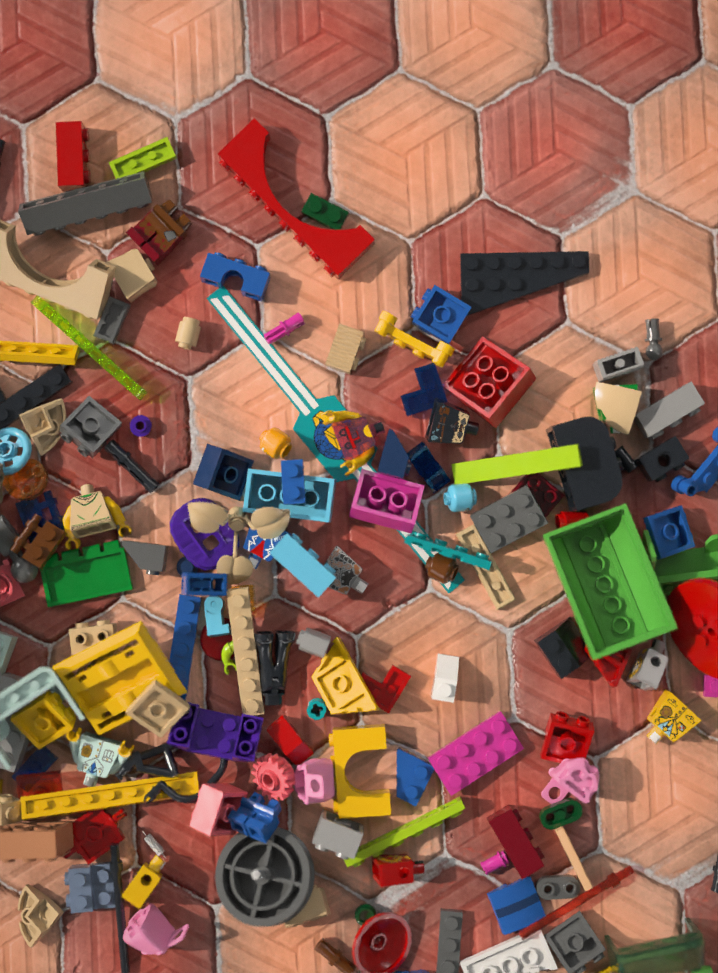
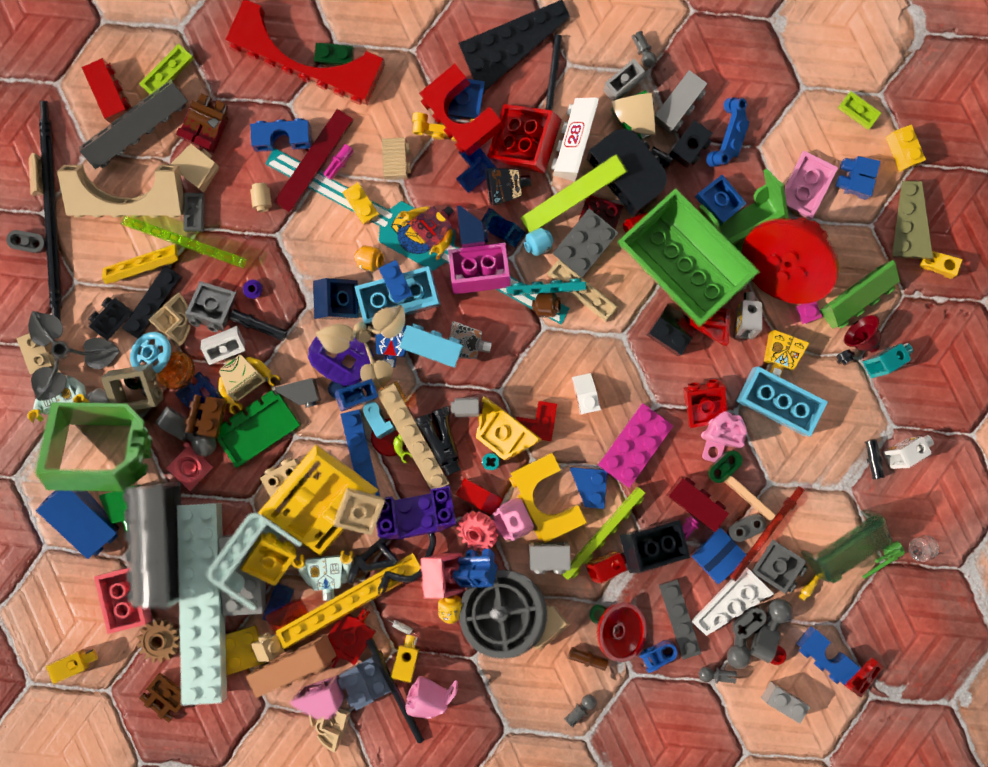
camera: 15 degrees left, 0 degrees up
none -> white brick [201,326,245,365]
none -> dark red tile [274,109,354,214]
none -> bright pink slope [291,675,345,719]
none -> yellow plate [342,182,379,225]
none -> red arch [419,63,505,156]
none -> yellow head [438,594,462,624]
none -> black bar [545,35,562,110]
none -> white slope [551,98,599,182]
none -> black brick [619,520,690,573]
none -> medium azure brick [736,366,828,437]

